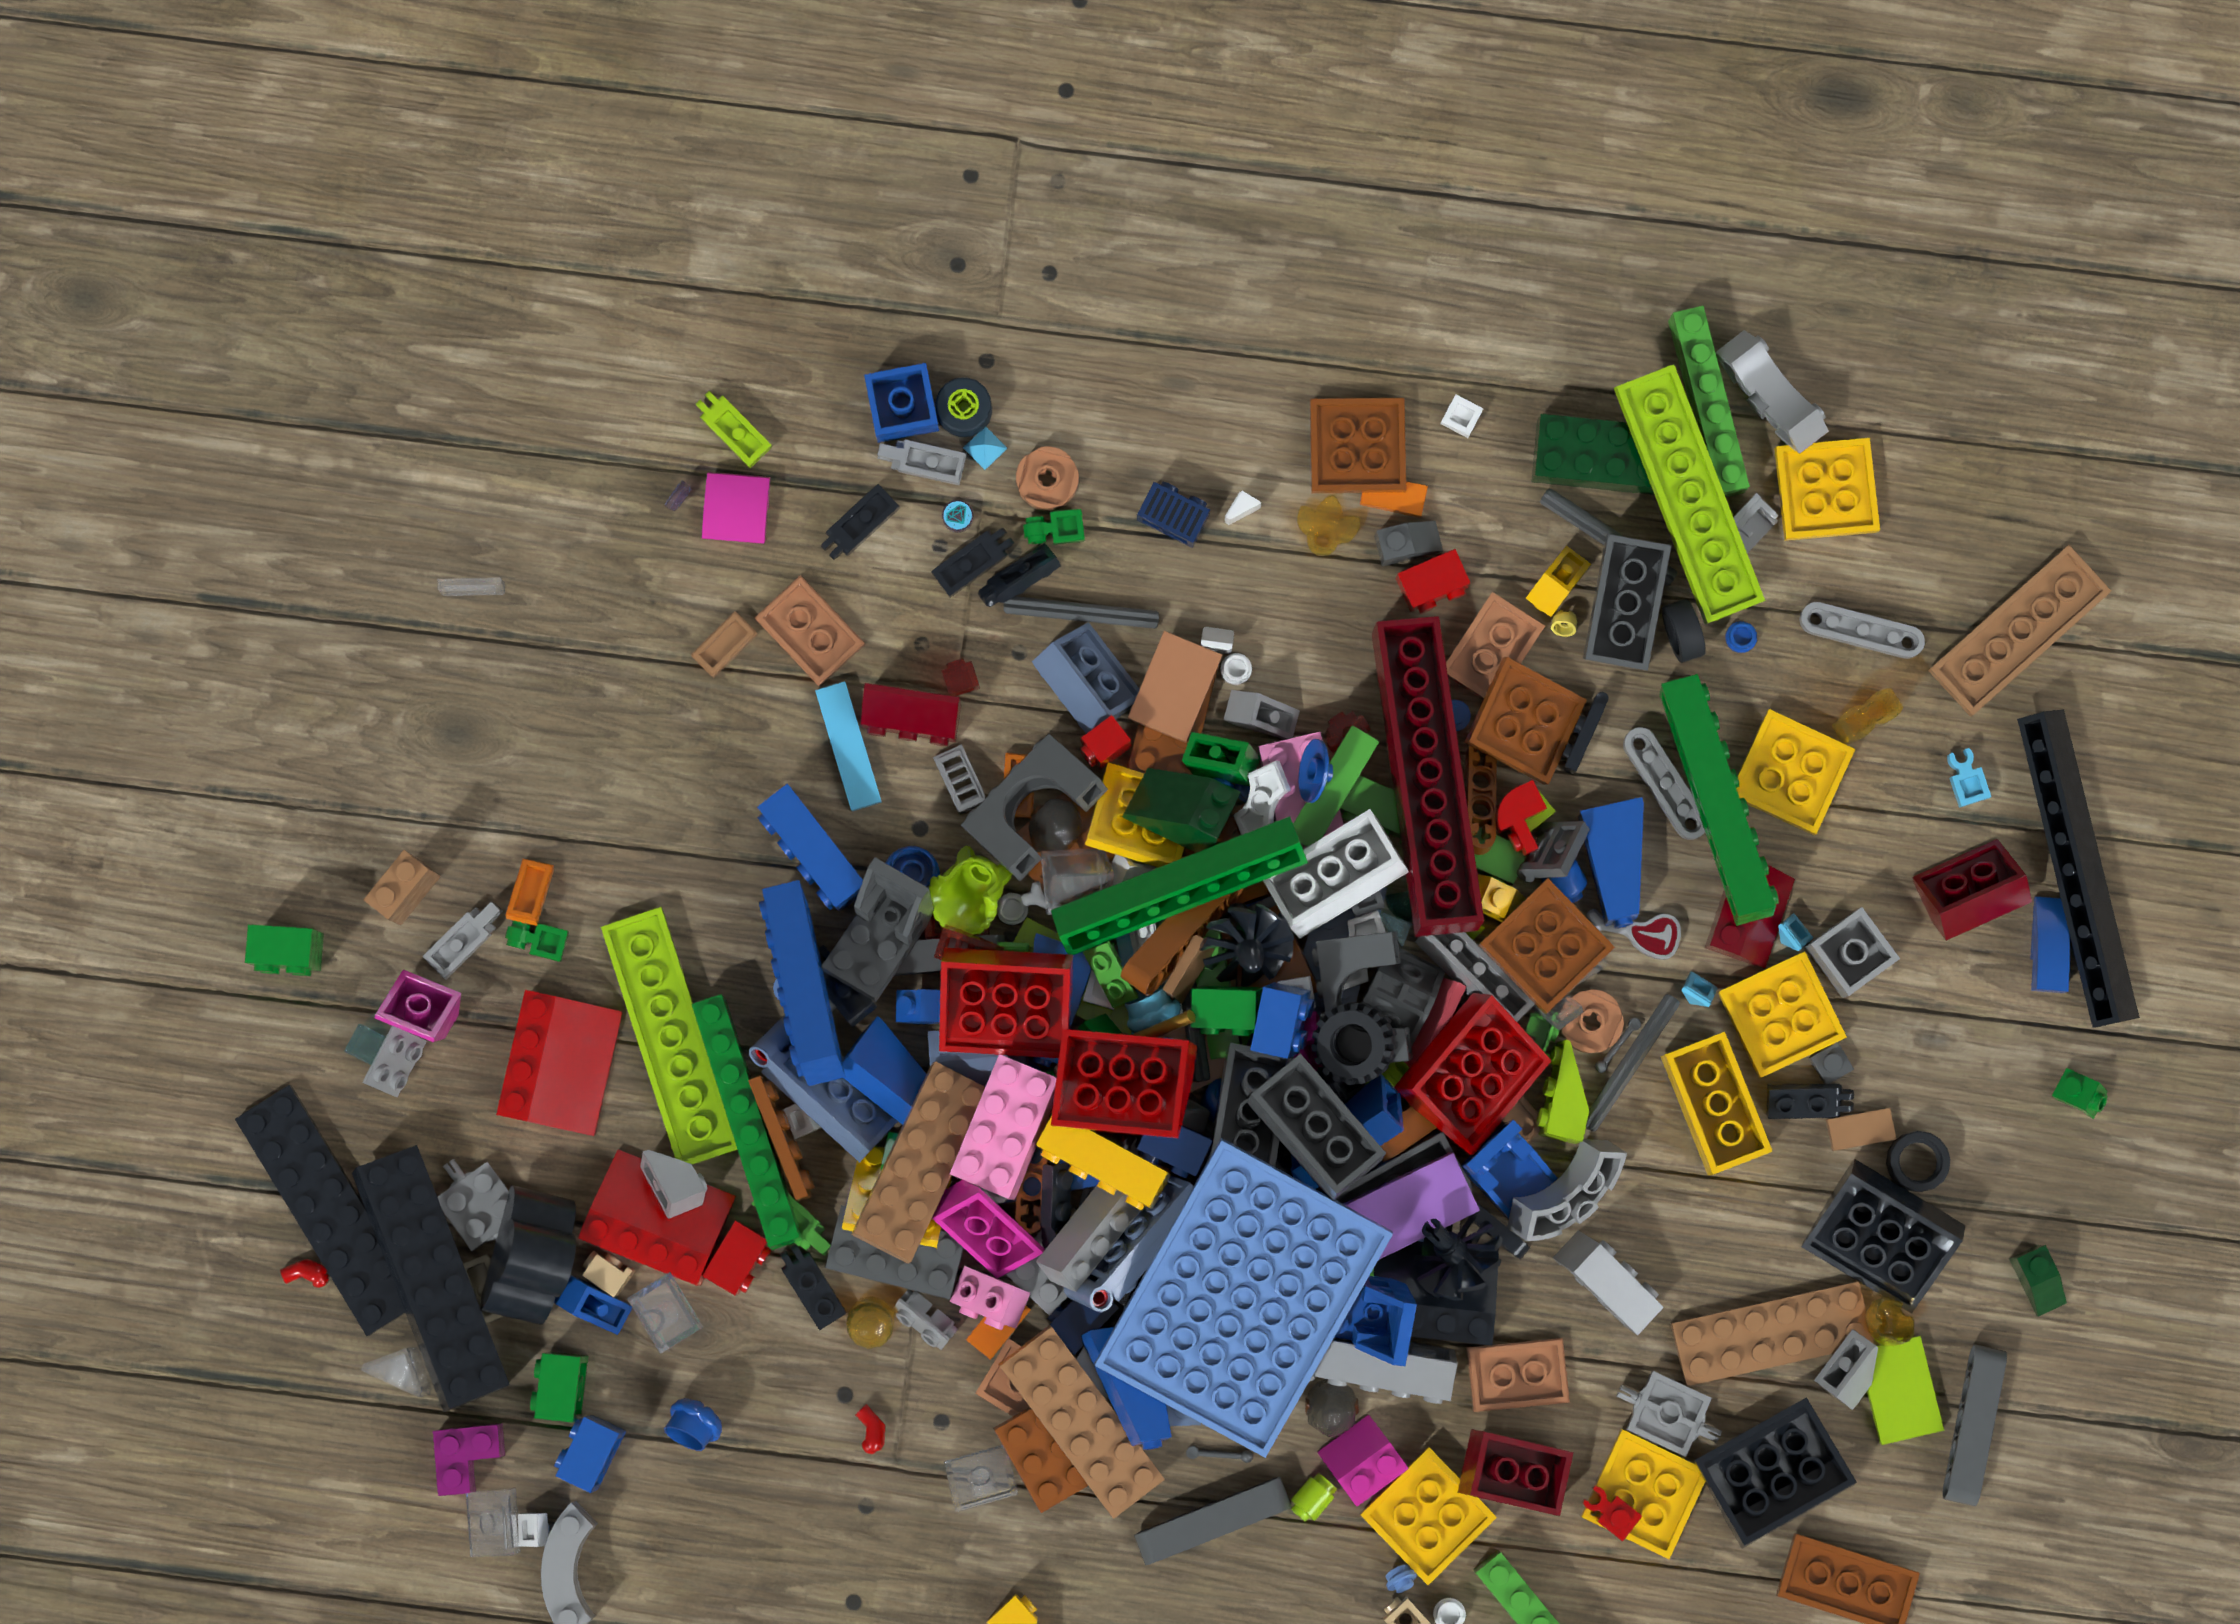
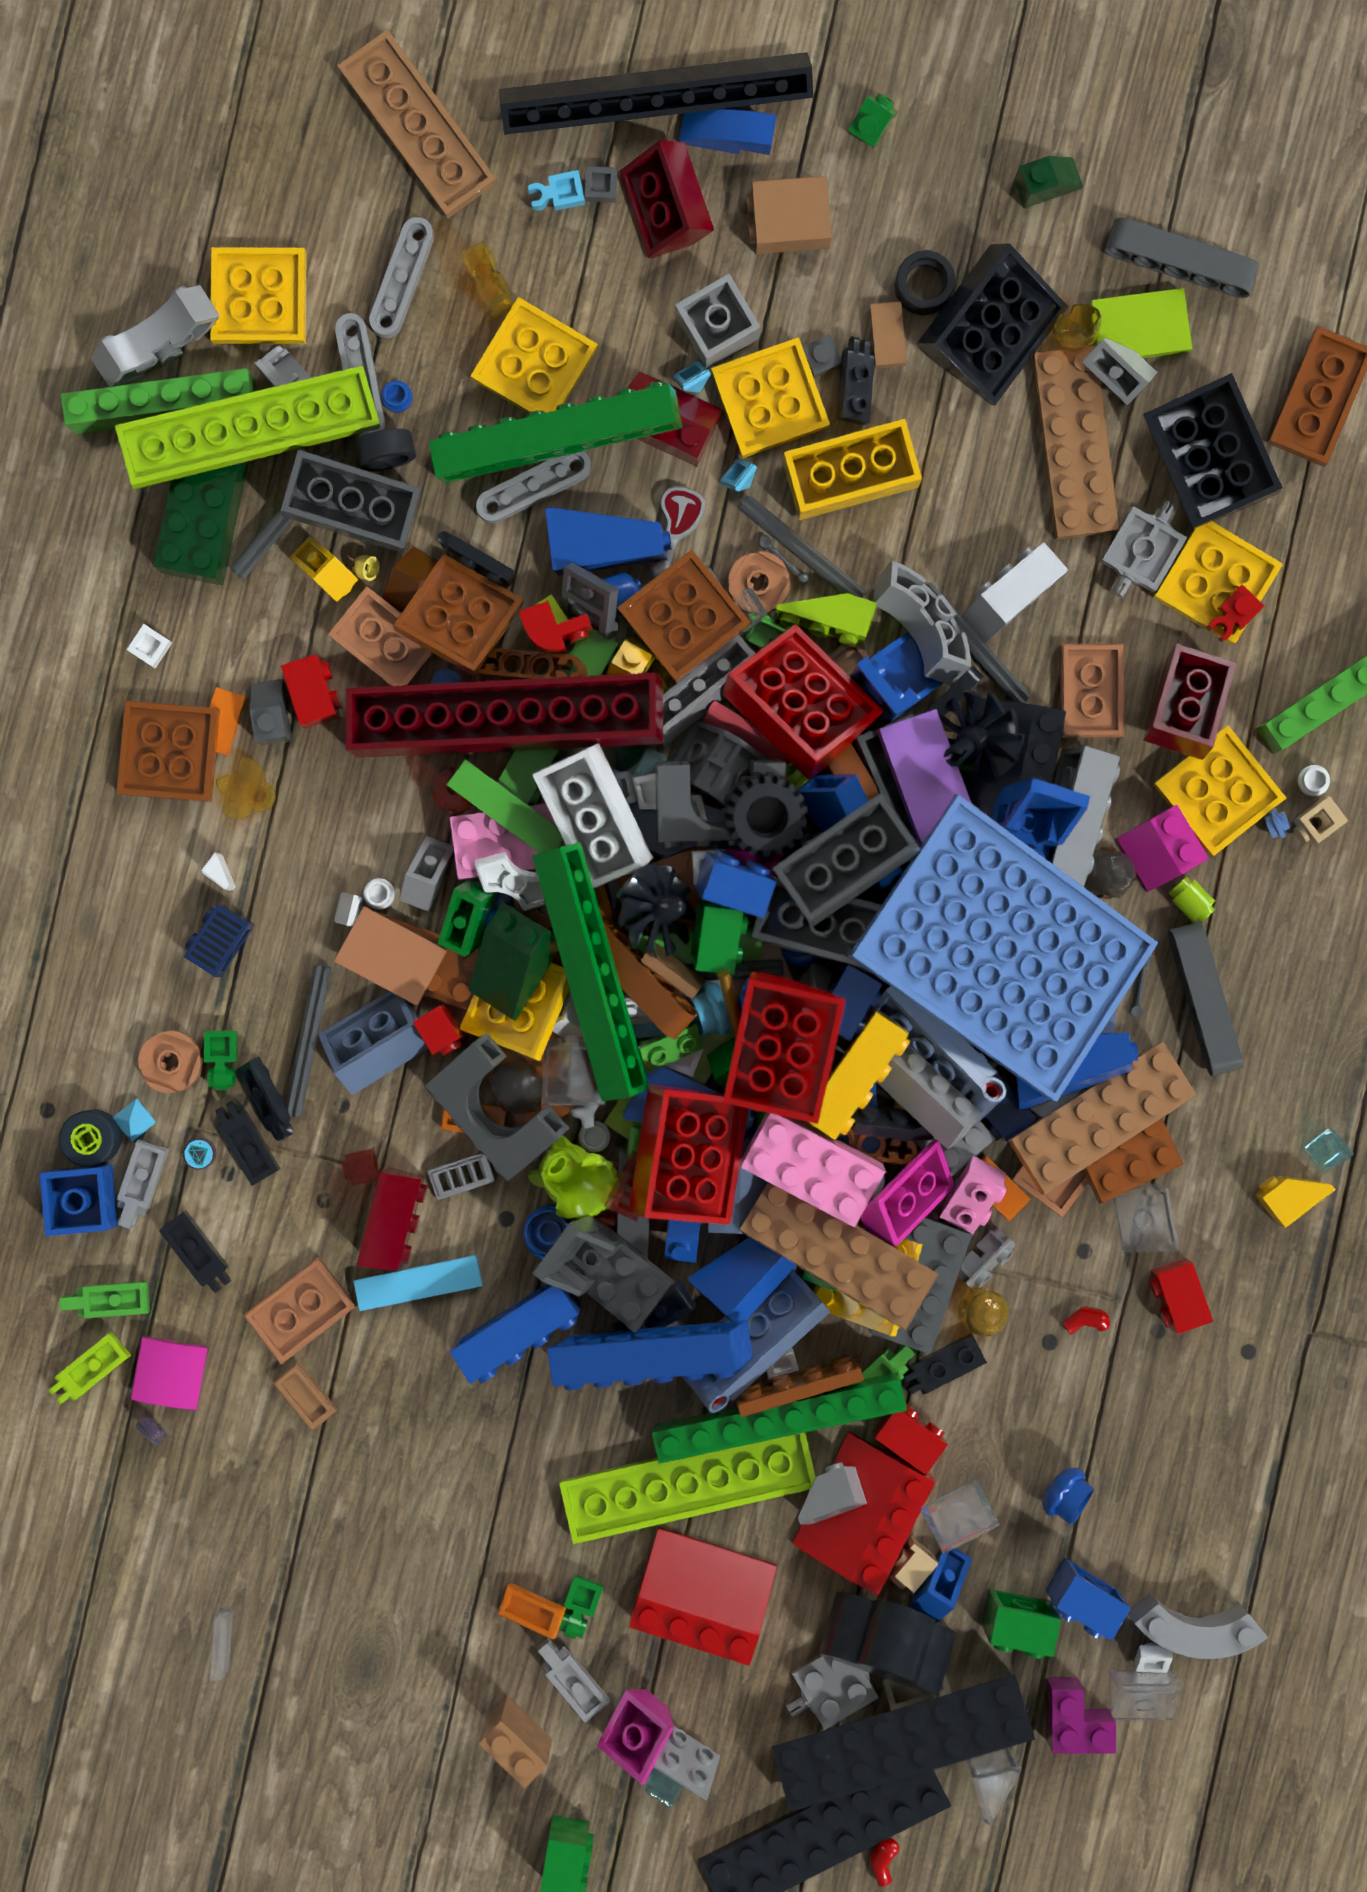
camera: 80 degrees left, 5 degrees up
blue dish [1298,739,1333,803] -> none
none -> bright green hinge [59,1281,150,1318]
none -> light grey plate [335,313,385,436]
none -> reddish brown slope [382,546,438,612]
none -> dark grey plate [585,166,617,203]
none -> medium nougat brick [746,176,832,254]
none -> dark grey axle [926,583,1030,703]
none -> red brick [1149,1258,1213,1334]

